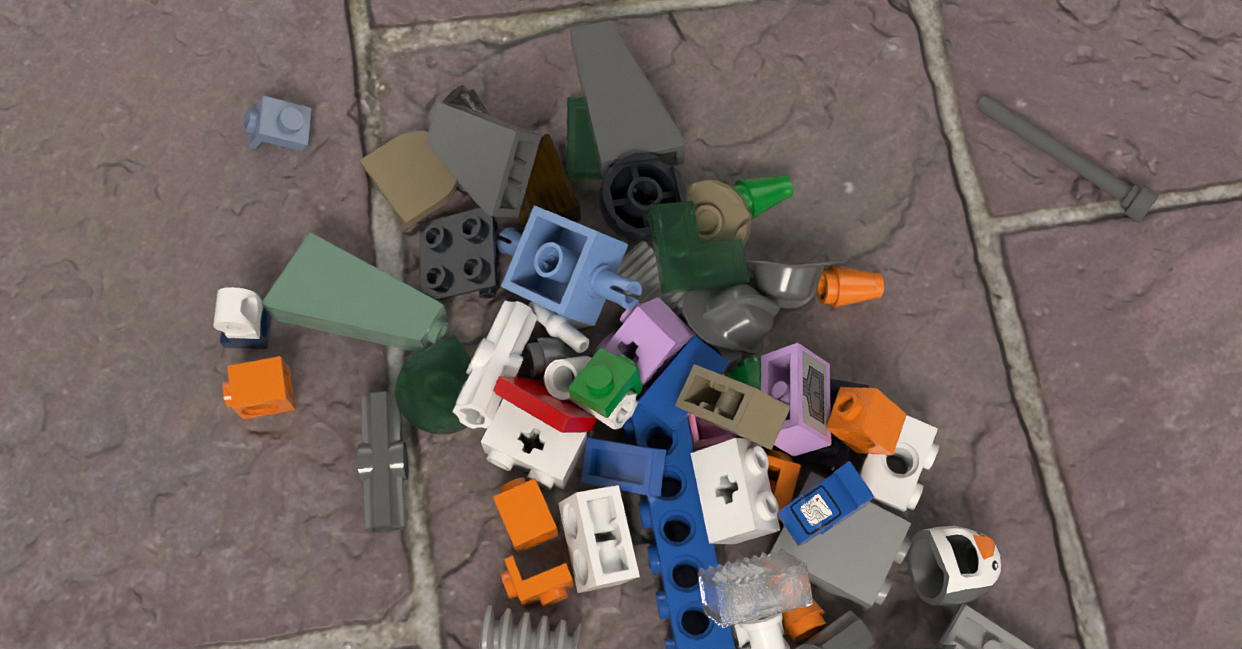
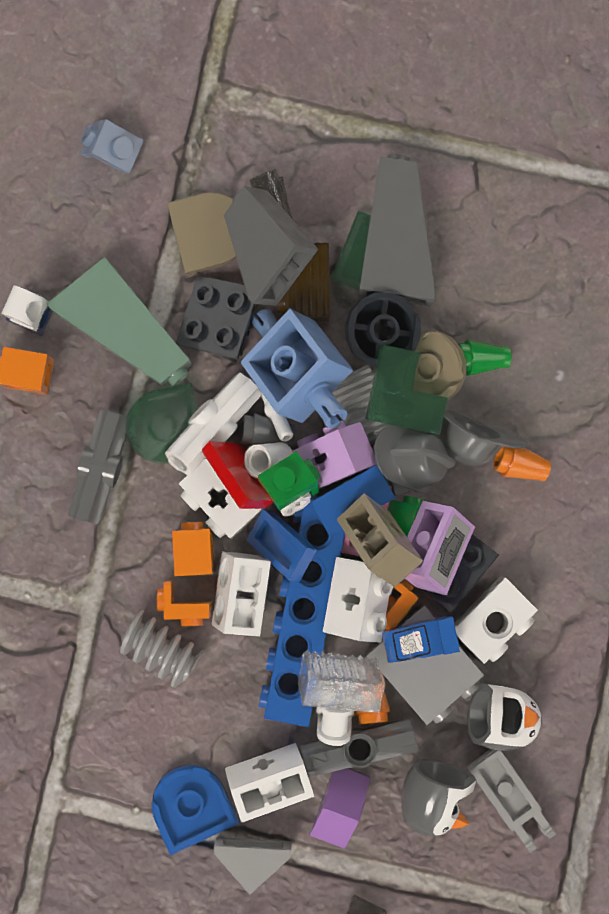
camera: 20 degrees right, 15 degrees up
orange brick [826,387,907,455] -> none

